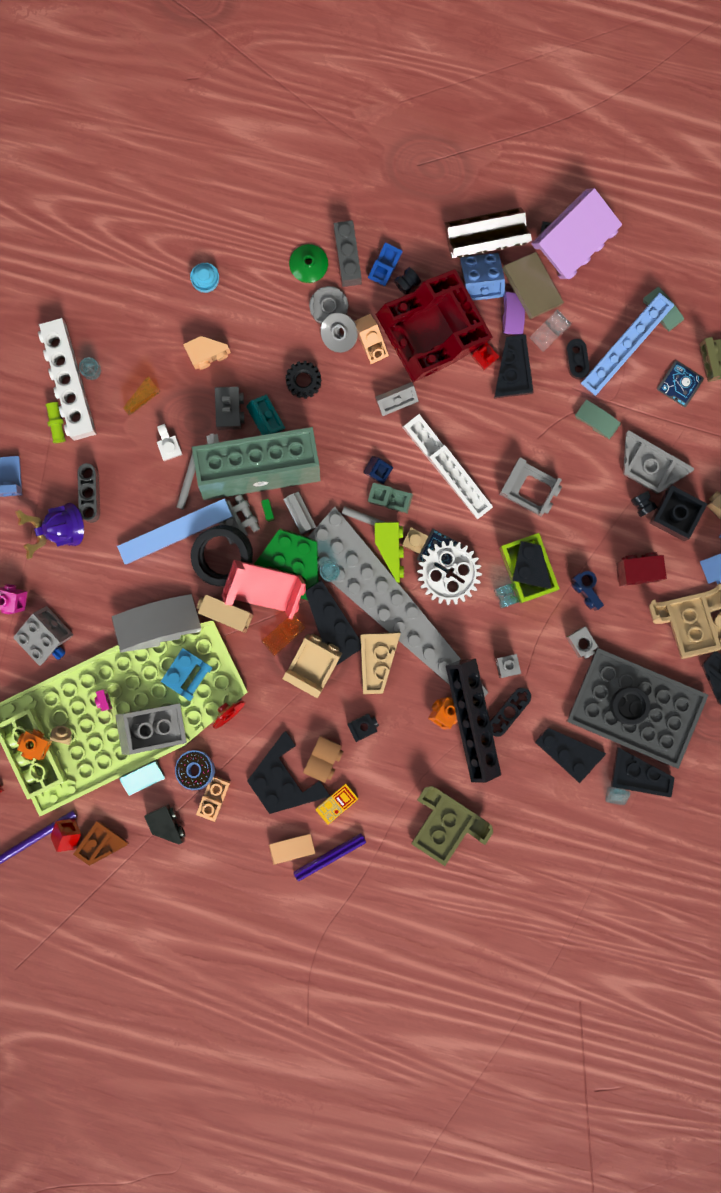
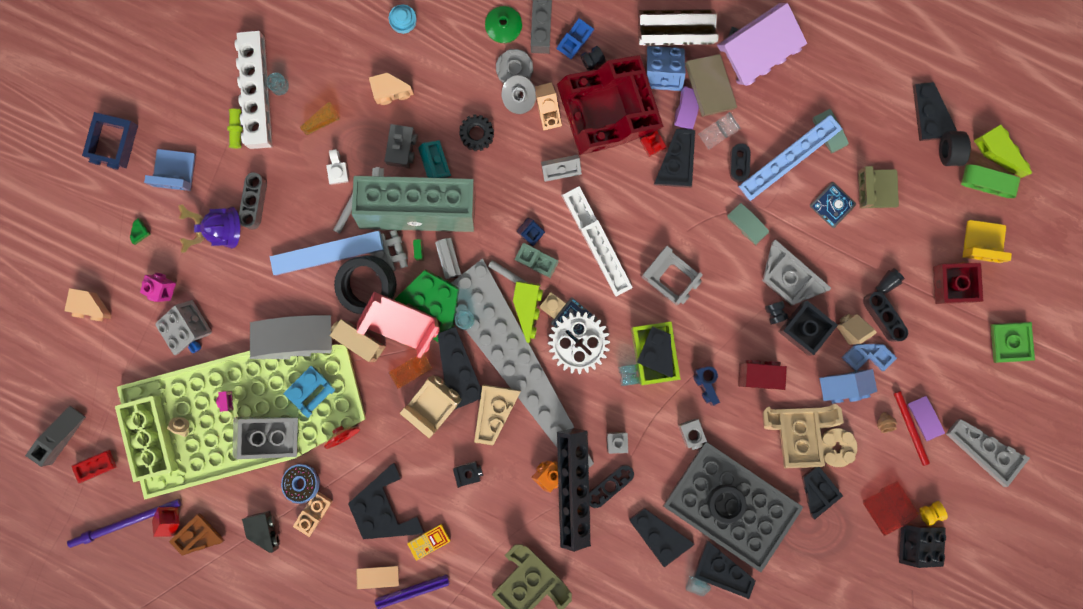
camera: 10 degrees right, 0 degrees up
orange brick [17,729,52,760] -> none
slope [119,761,165,796] -> none
medium nougat brick [303,735,344,783] -> none

